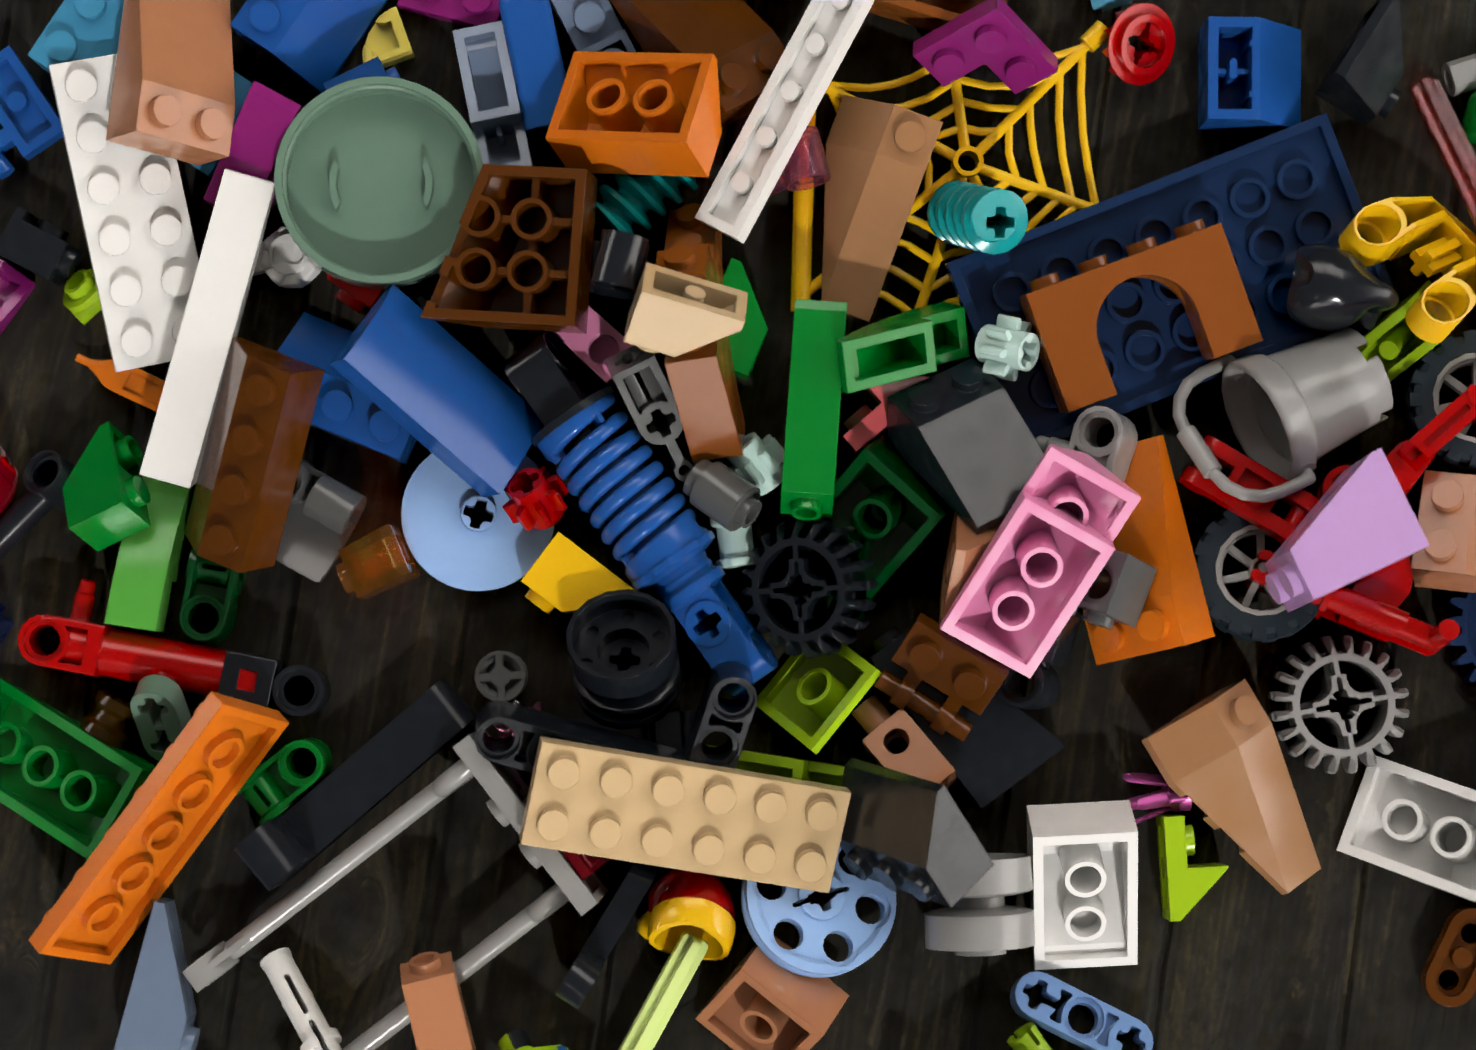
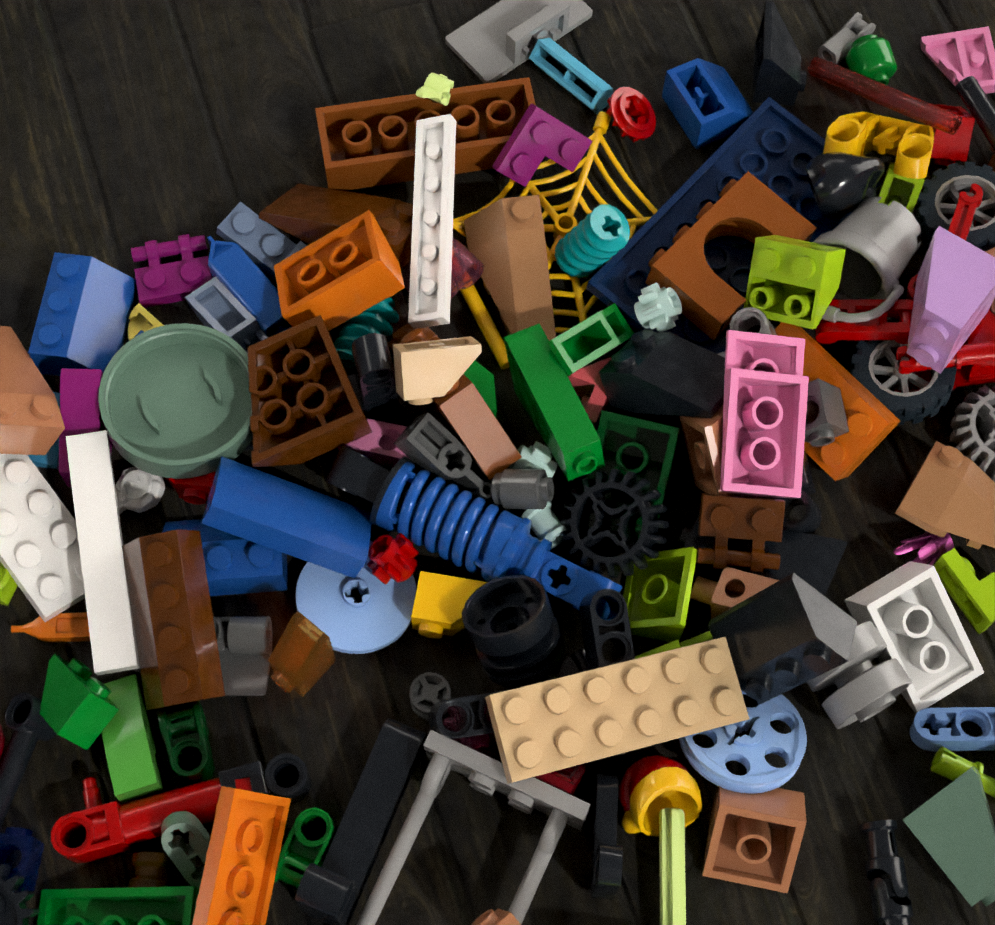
camera: 25 degrees left, 20 degrees down
none -> lime slope [744,235,846,330]

